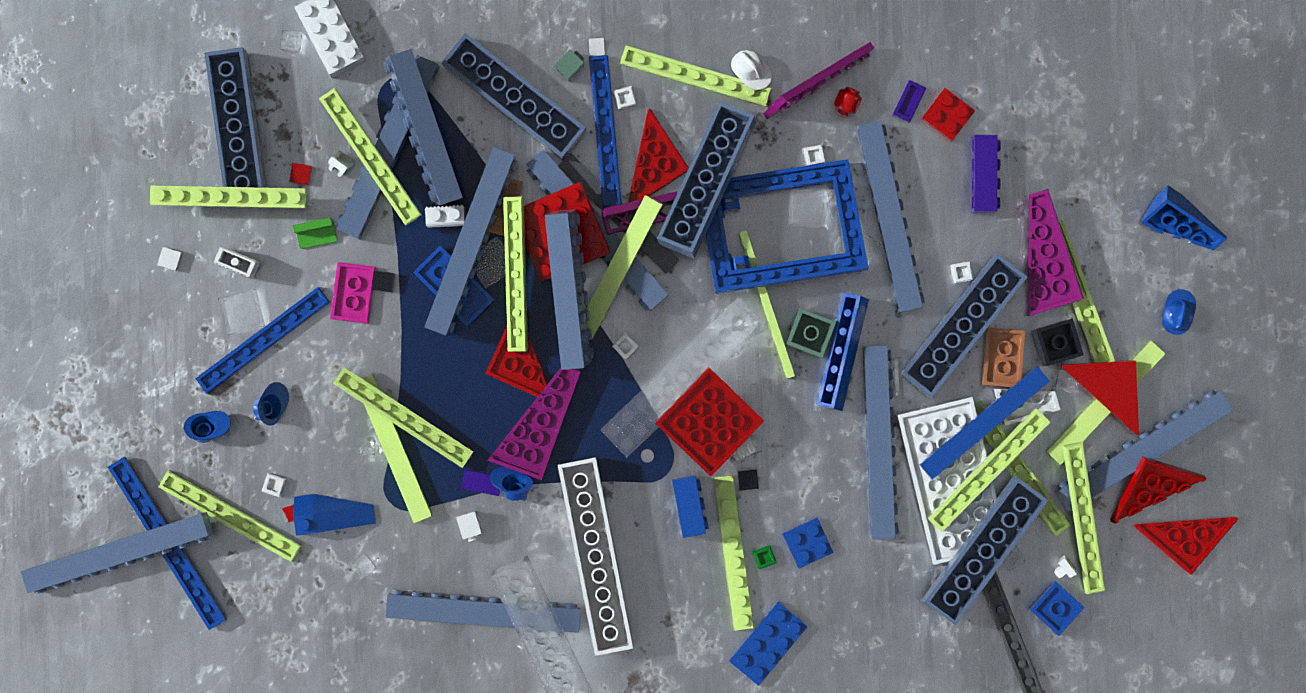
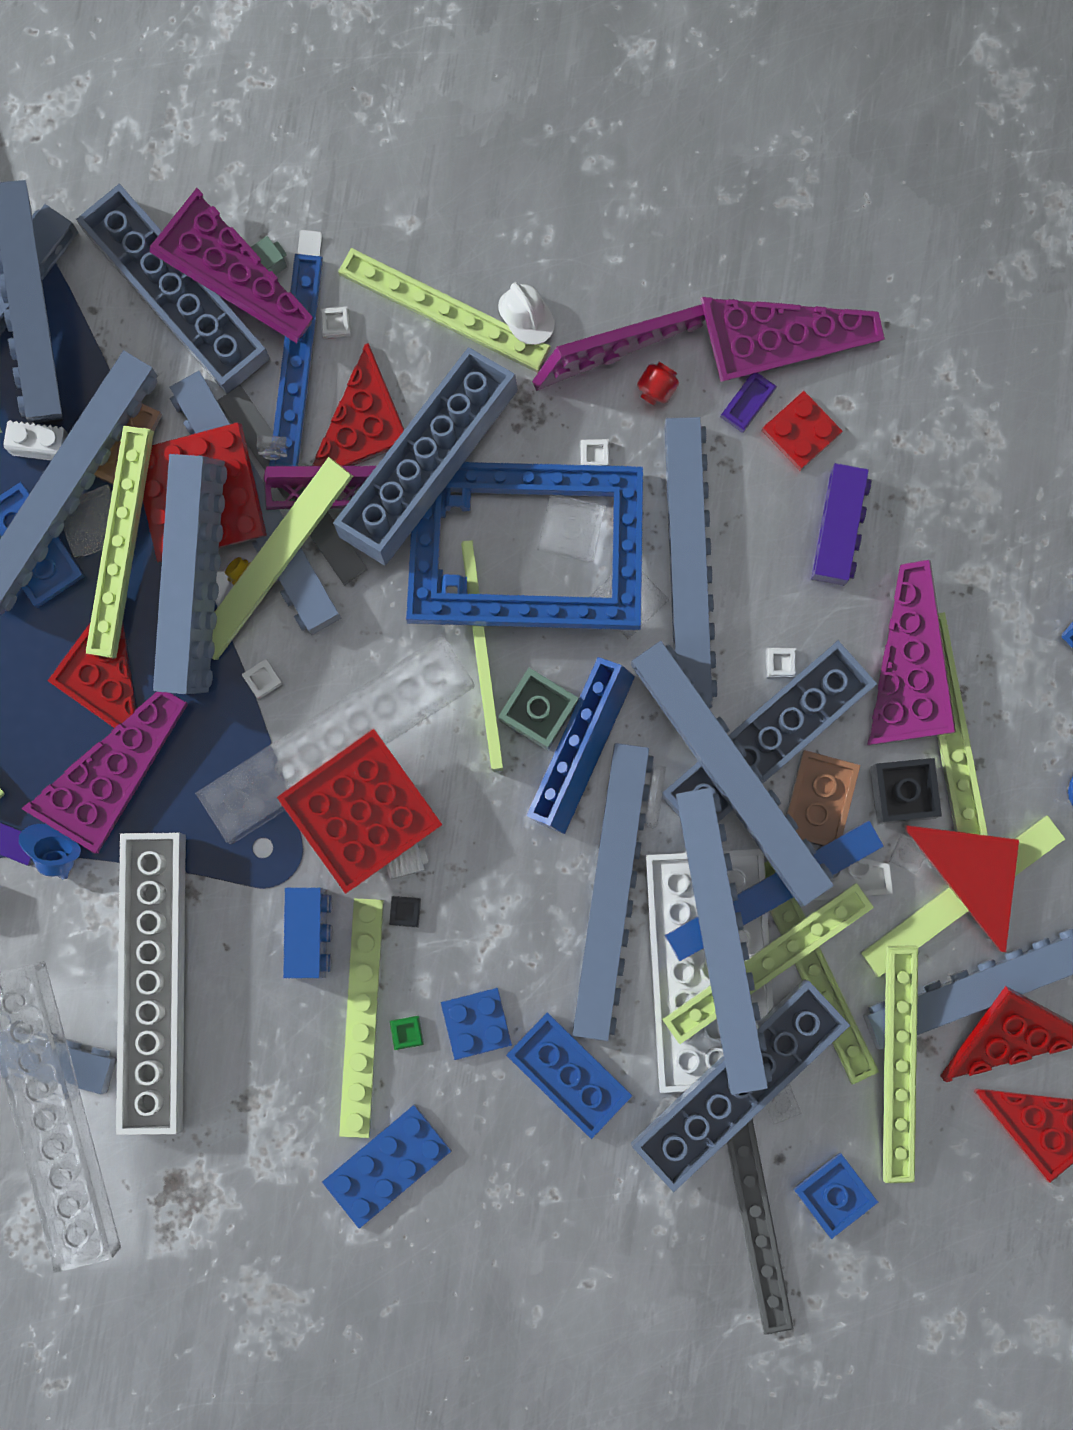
camera: 15 degrees right, 5 degrees down
white tile [1054,555,1077,578] -> none
none -> magenta wing [150,188,313,343]
none -> yellow plate [225,557,251,585]
none -> clear plate [256,435,288,460]
none -> blue plate [506,1012,632,1139]
none -> sand blue brick [631,641,834,907]
none -> sand blue brick [676,788,772,1095]
none -> magenta wing [700,297,885,382]

